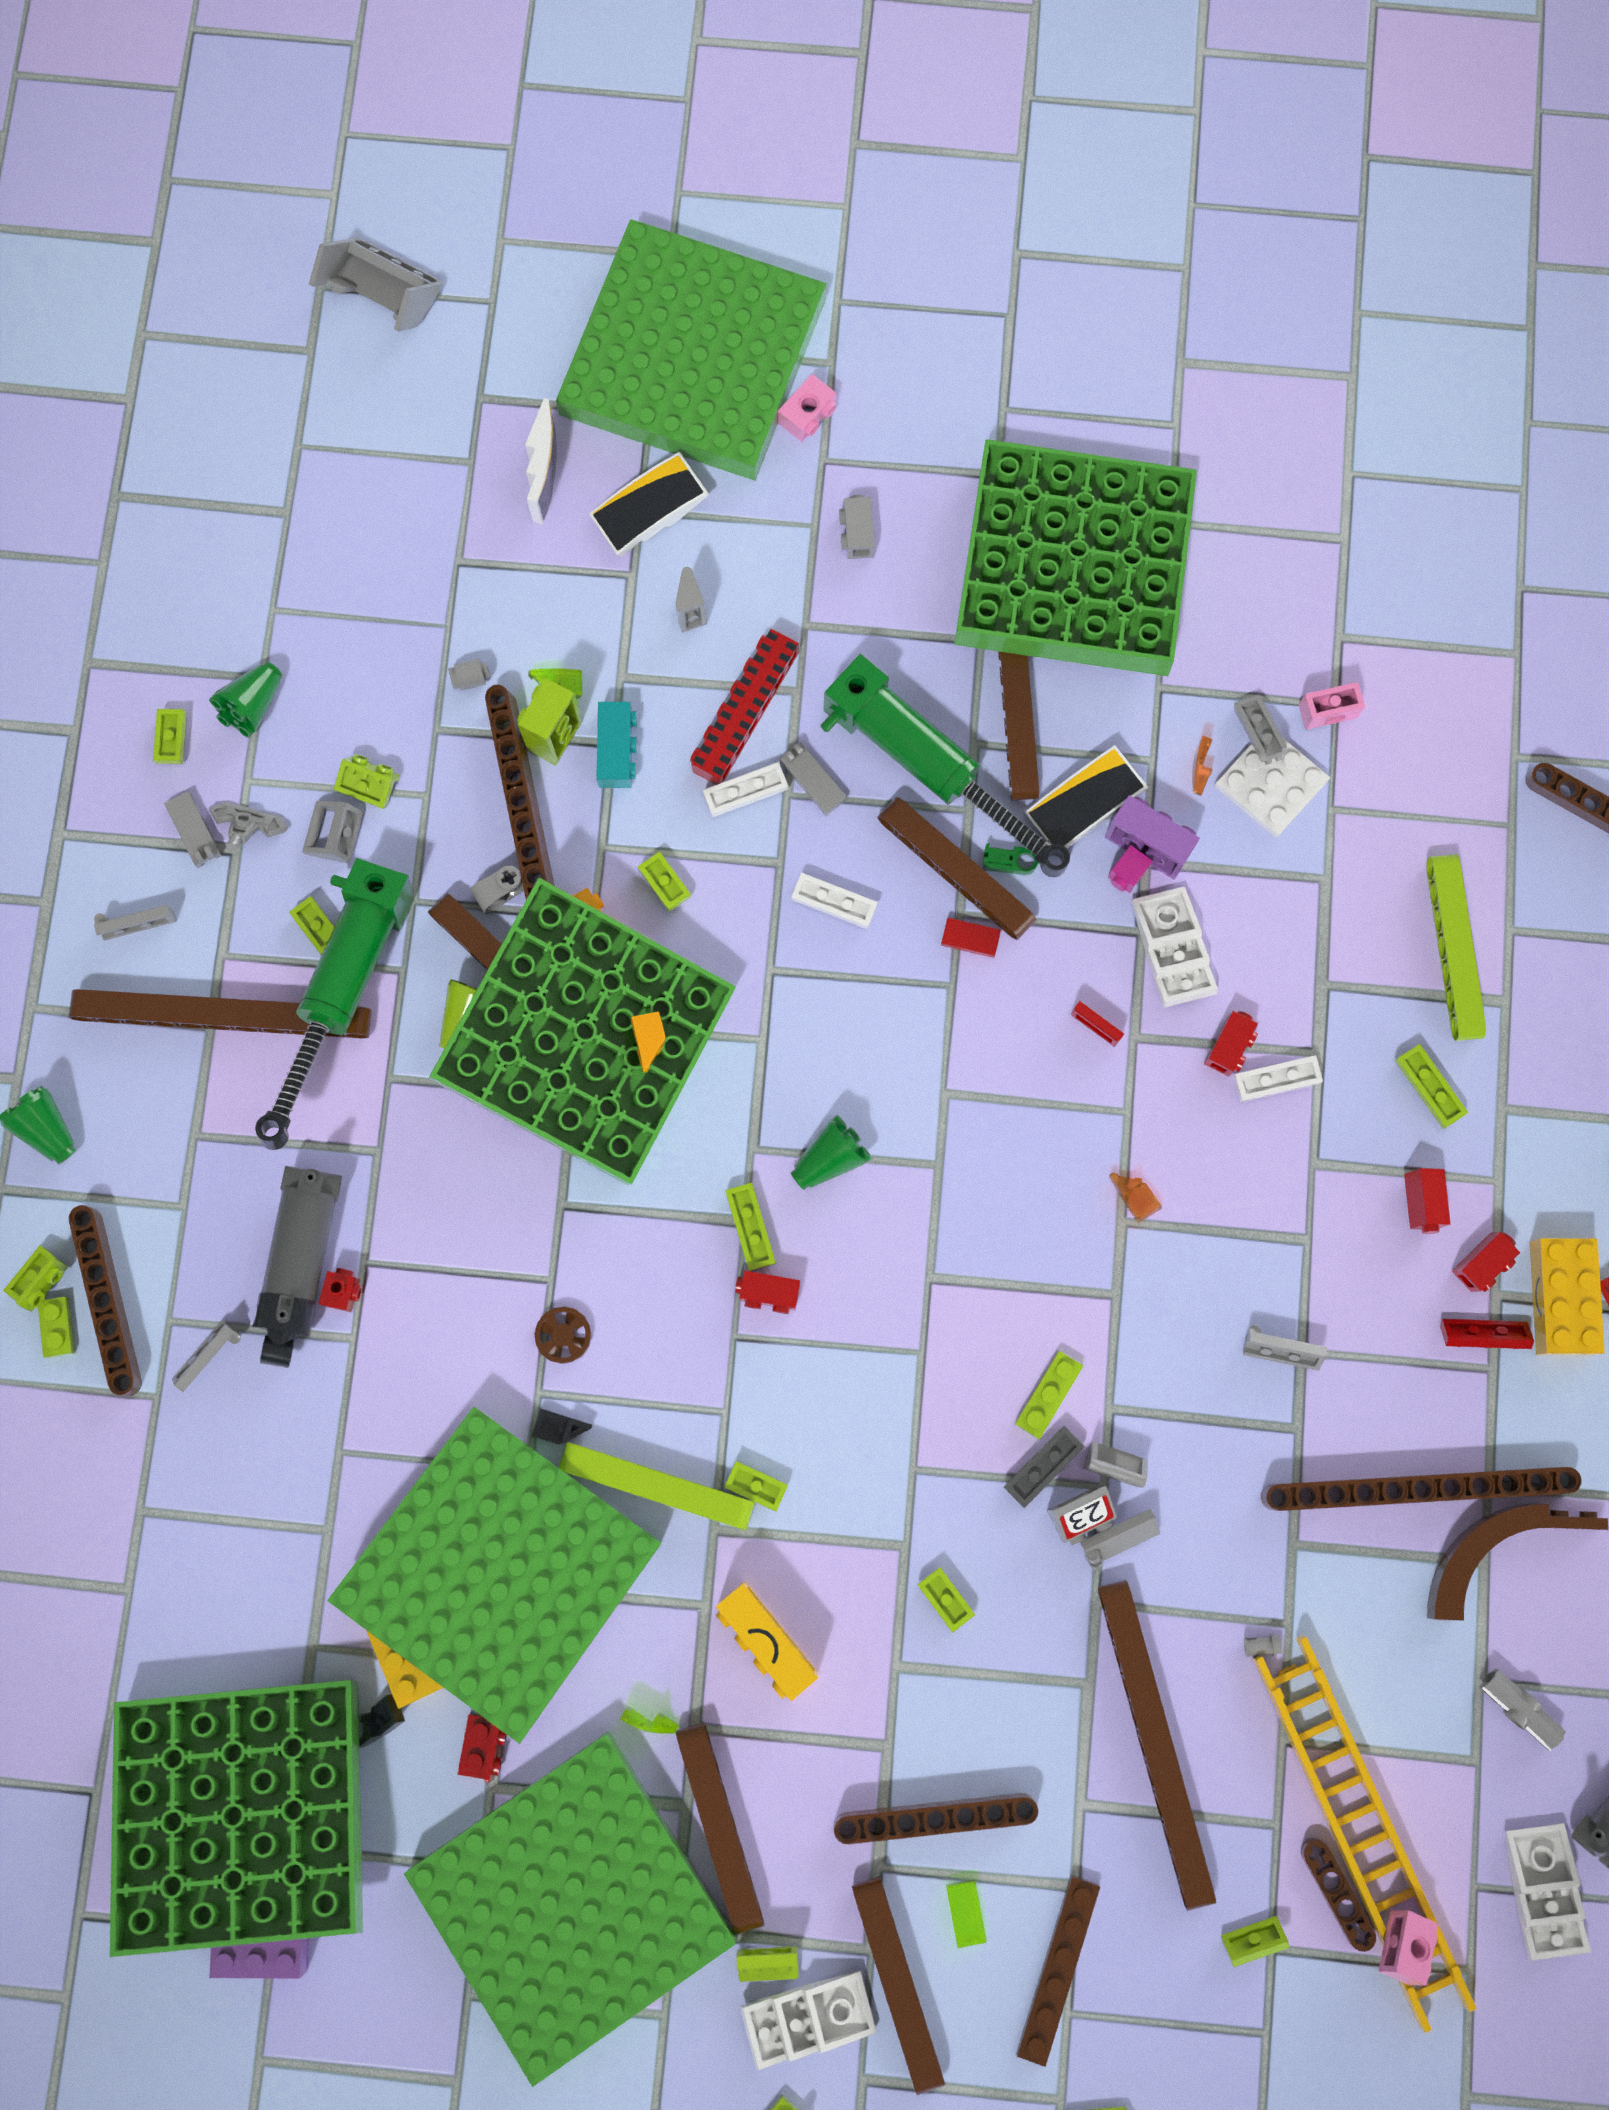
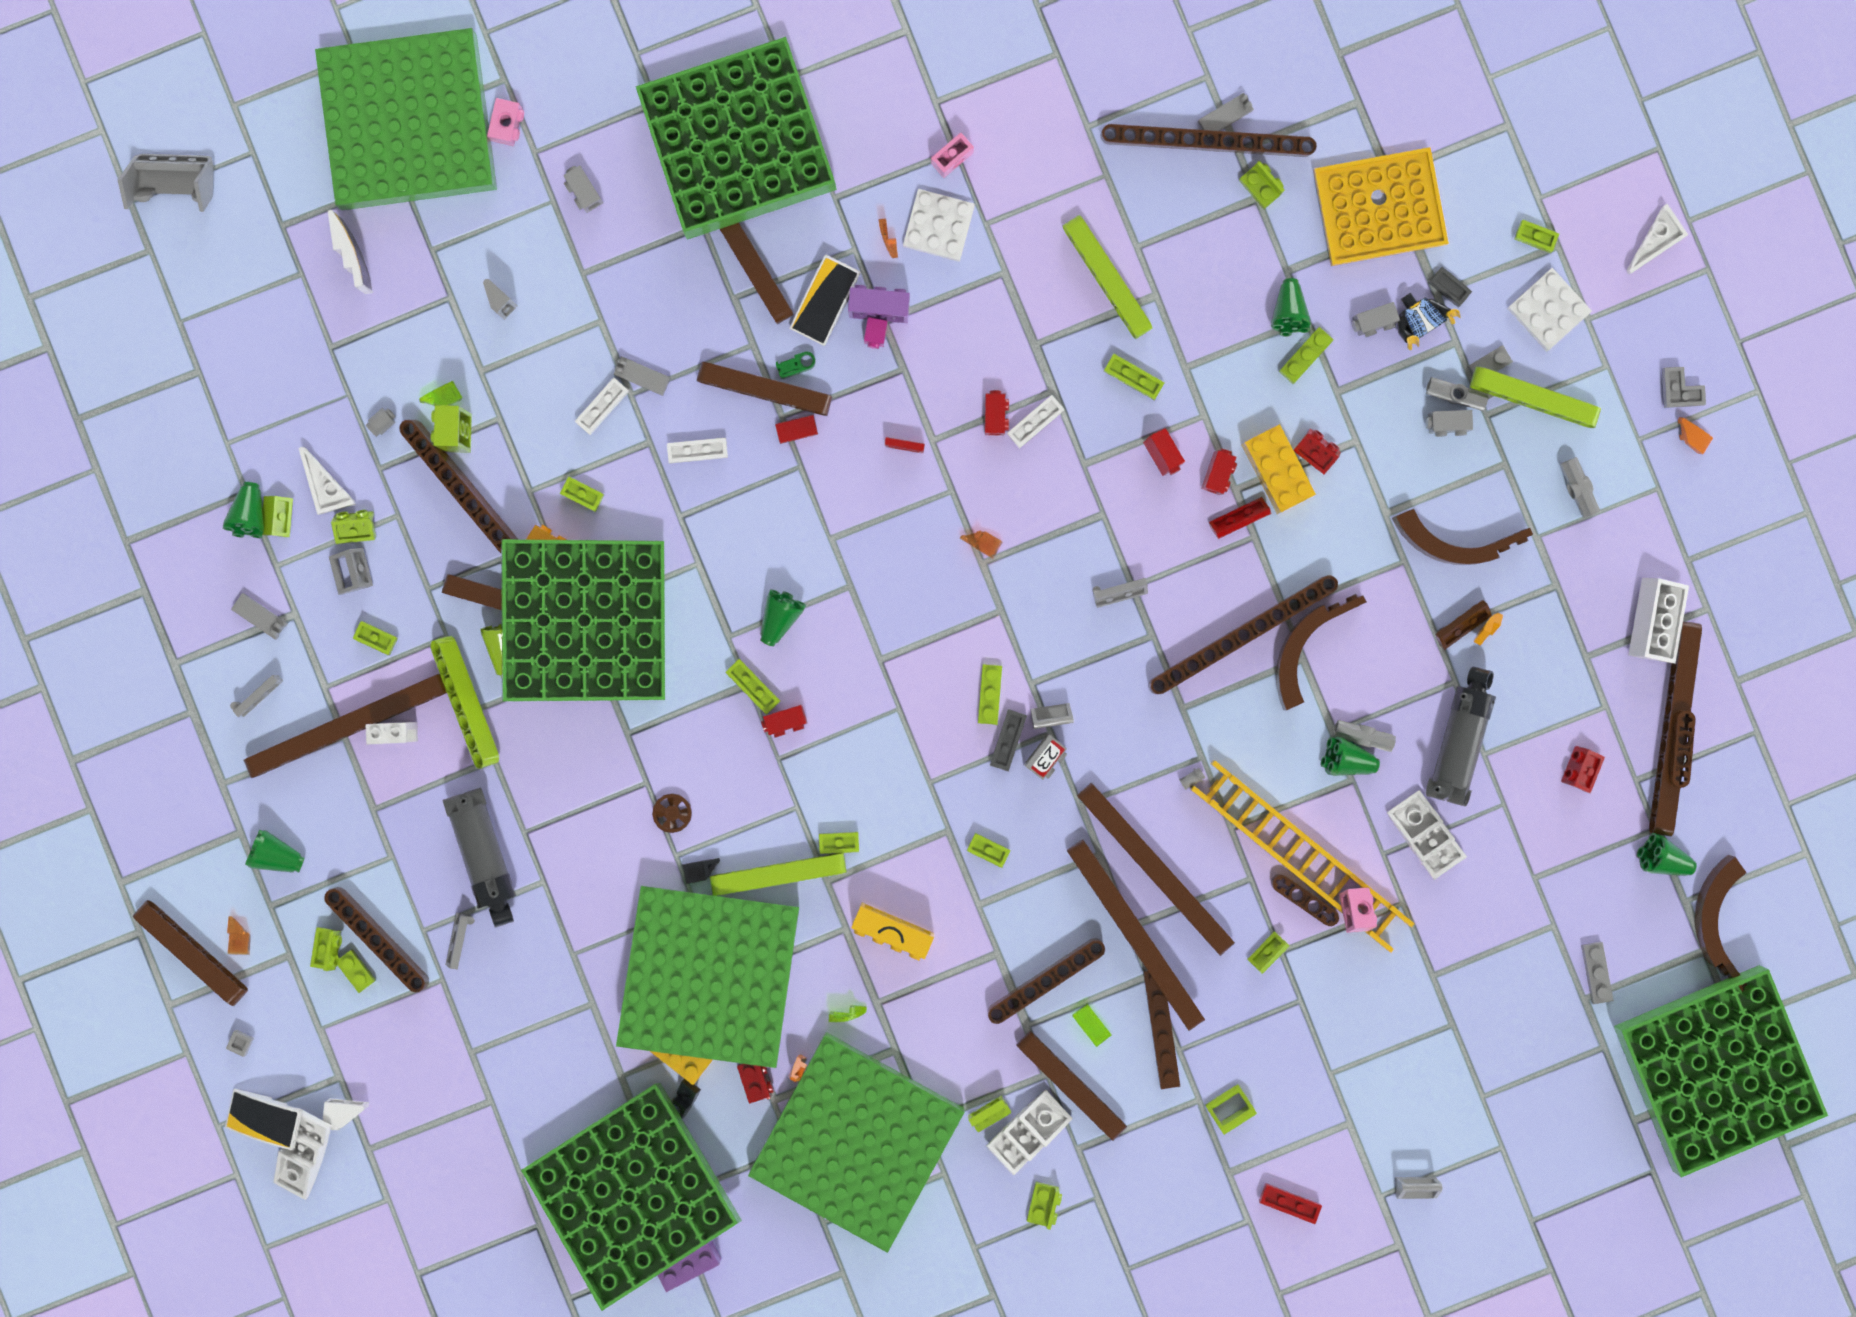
camera: 30 degrees left, 10 degrees up
lime plate [153,709,187,764] -> none
light grey piece [209,802,288,851] -> none
green piece [255,858,414,1150] -> none
red brick [318,1268,362,1313] -> none
light grey piece [470,866,524,914] -> none
black slope [589,452,710,557] -> none
teal brick [596,702,637,788] -> none
light orange slope [631,1011,666,1073] -> none
reddish brown beam [676,1722,765,1935] -> none
red brick [690,629,799,785] -> none
green piece [821,654,1070,878] -> none
light grey hinge [1080,1509,1160,1571] -> none
white slope [1132,886,1218,1008] -> none
light grey hinge [1234,694,1287,765] -> none
none -> lime panel [262,496,293,537]
none -> white wing [299,447,356,515]
none -> white window [366,722,418,745]
none -> lime beam [430,636,499,769]
none -> slope [788,1054,807,1082]
none -> reddish brown beam [1067,839,1205,1031]
none -> green cone [1320,736,1380,776]

